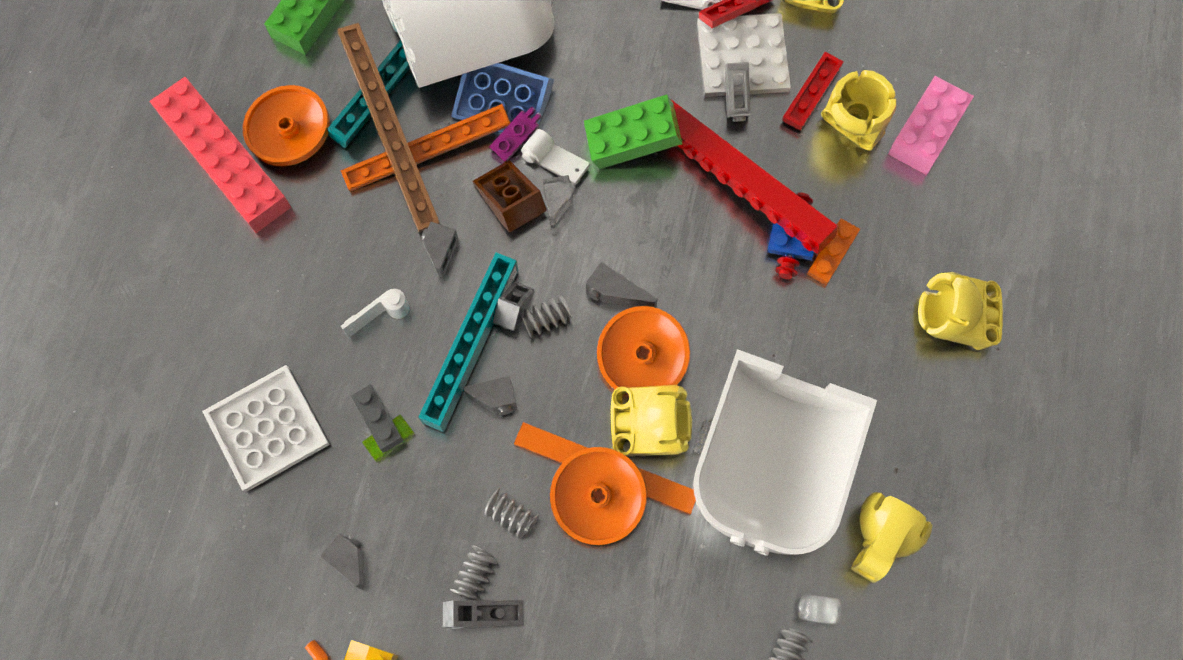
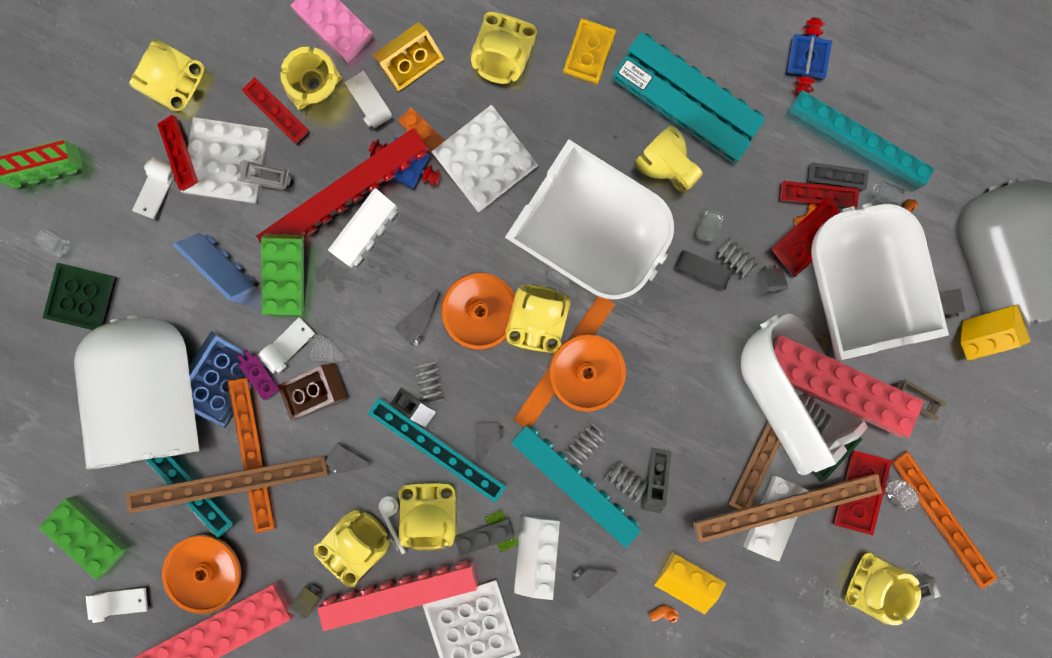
camera: 80 degrees left, 15 degrees up
none -> white door [86,588,148,623]
none -> medium blue slope [173,233,258,304]
none -> flat silver slope [287,584,323,621]
none -> light yellow piece [314,510,389,587]
none -> coral brick [317,560,478,631]
none -> white slope [328,188,397,268]
none -> white door [344,70,393,129]
none -> yellow slope [372,22,444,92]
none -> light yellow piece [398,483,456,551]
none -> white plate [432,105,538,212]
none -> teal brick [511,425,641,548]
none -> white slope [514,515,560,600]
none -> yellow tile [563,18,617,84]
none -> teal brick [612,55,752,164]
none -> teal brick [626,32,766,141]
none -> dark grey beam [675,250,733,290]

